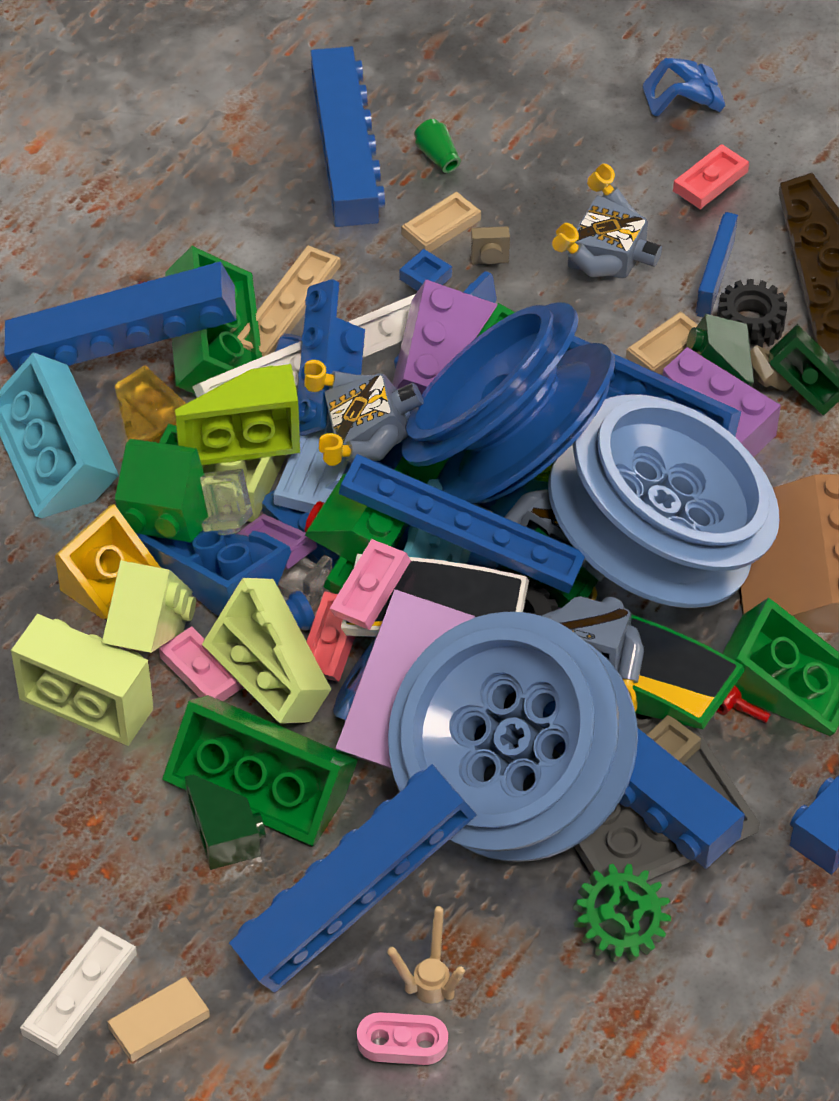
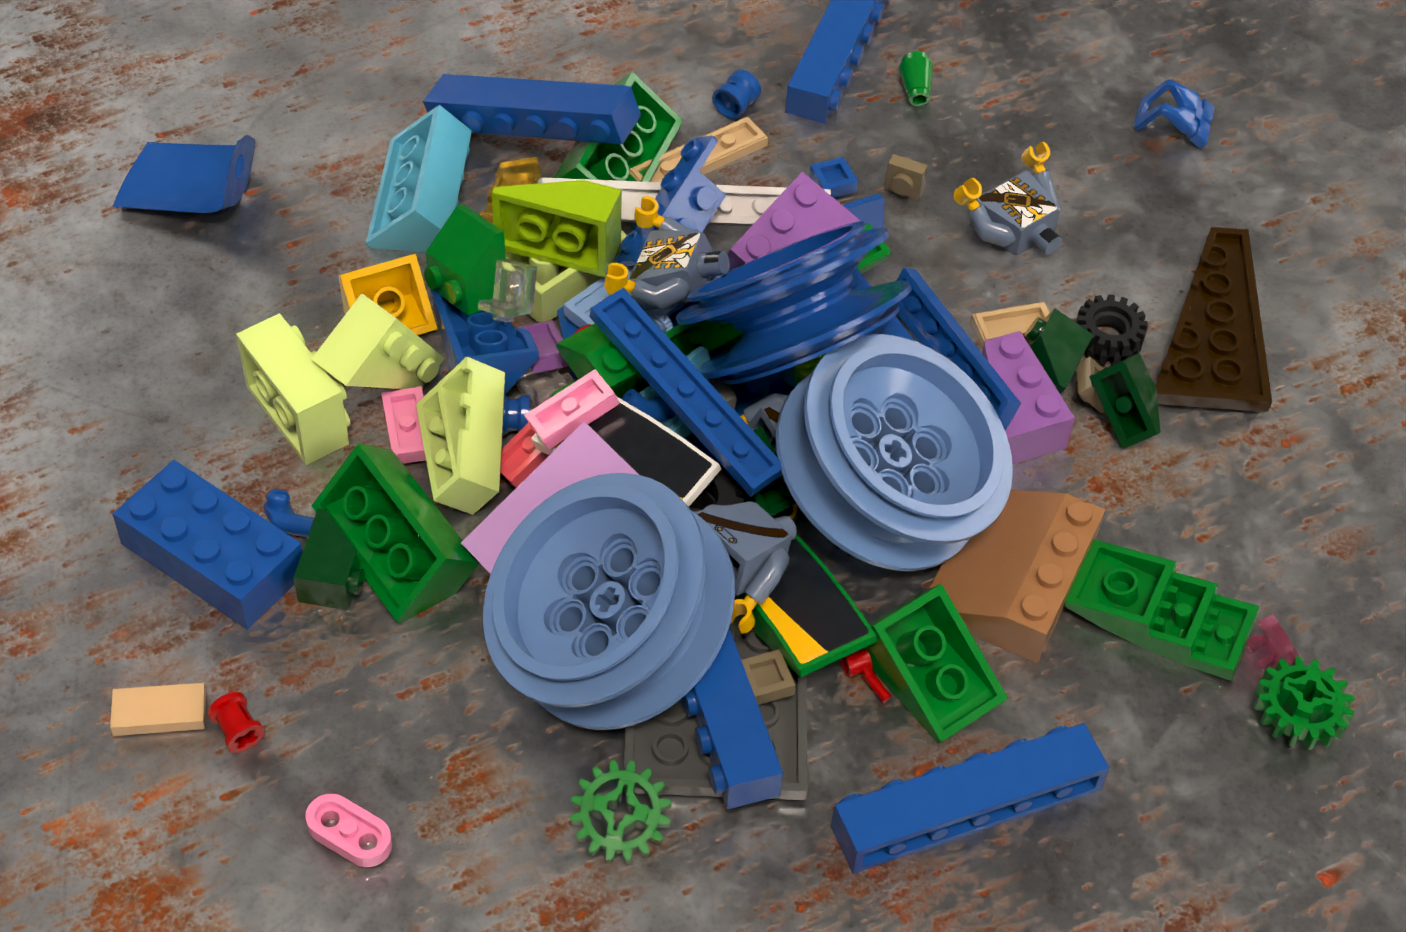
camera: 25 degrees right, 0 degrees up
white tile [20,926,137,1056] -> none
blue brick [229,764,477,993] -> none
tan plant [387,906,465,1004] -> none
tan tile [401,191,481,252] -> none
coral plate [673,144,749,209] -> none
blue tile [696,212,738,317] -> none
none -> blue brick [112,459,303,630]
none -> red bush [207,692,265,753]
none -> blue arm [264,489,314,538]
none -> blue arm [622,389,676,422]
none -> blue wheel [712,70,761,119]

